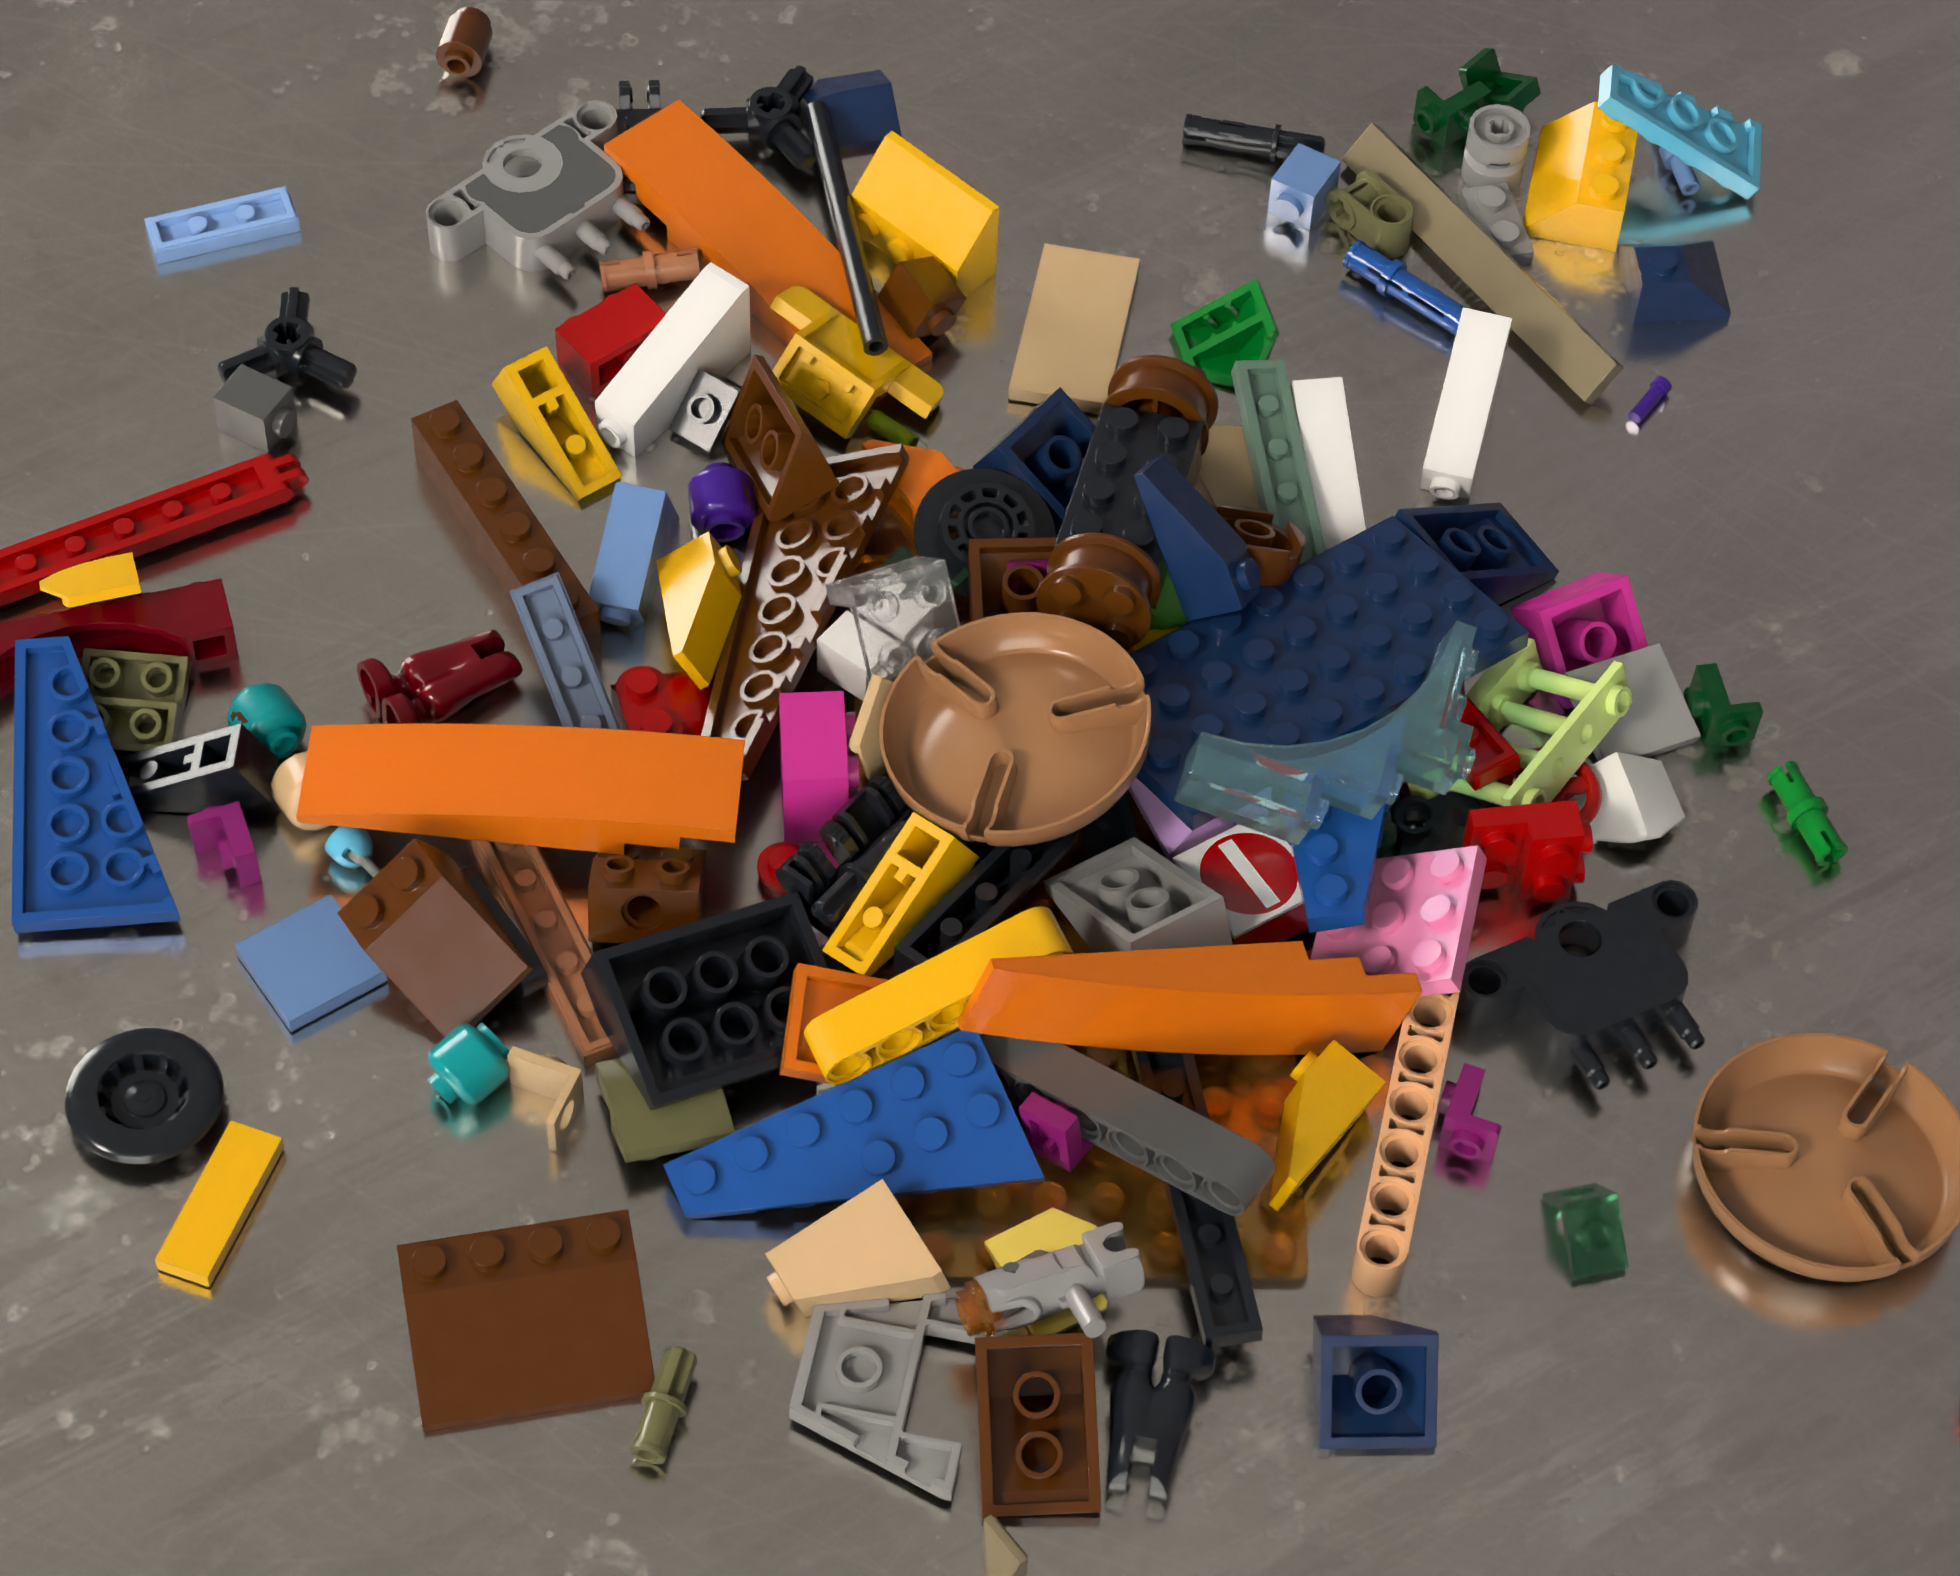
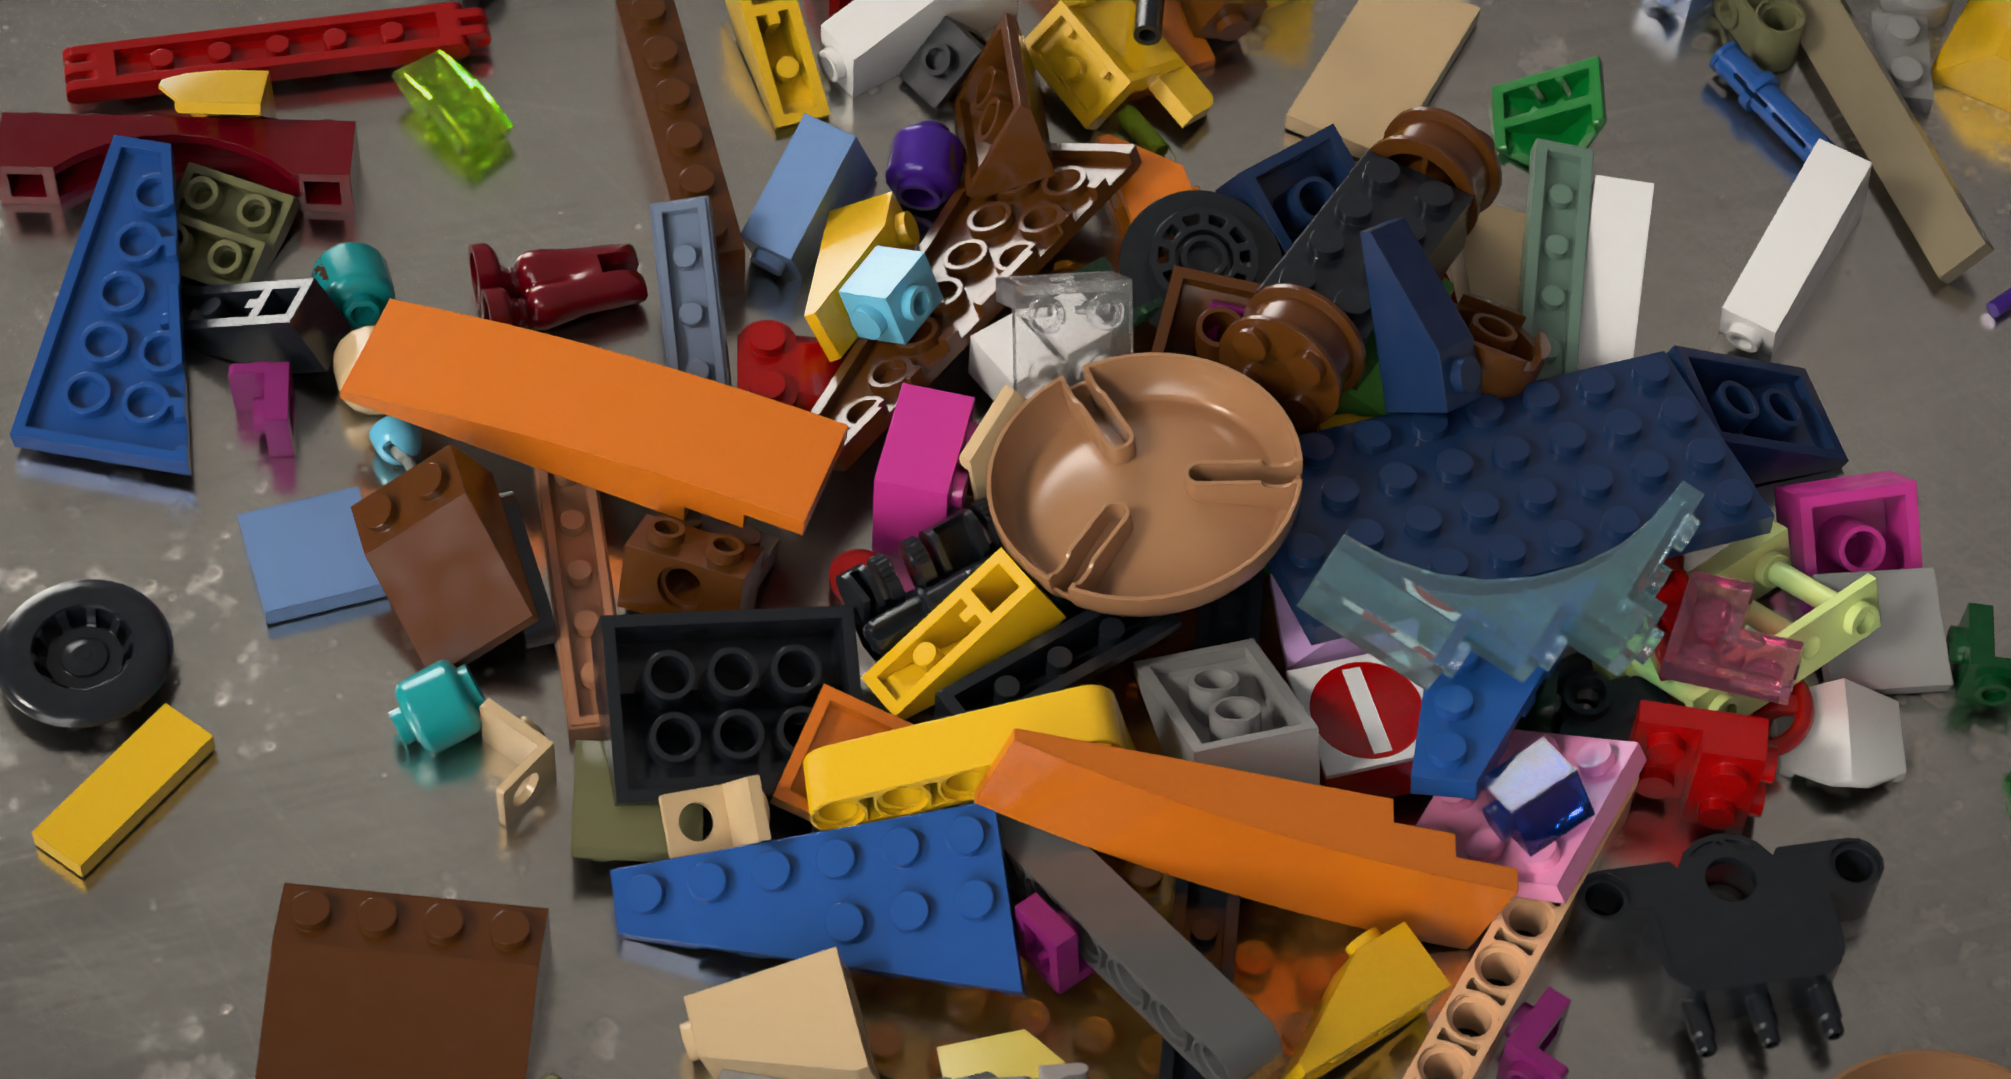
camera: 15 degrees right, 0 degrees up
none -> clear neon green slope [392,50,514,159]
none -> tan bracket [658,775,771,859]
none -> medium azure brick [838,246,943,345]
none -> clear blue brick [1478,737,1595,857]
none -> clear pink plate [1661,570,1804,705]

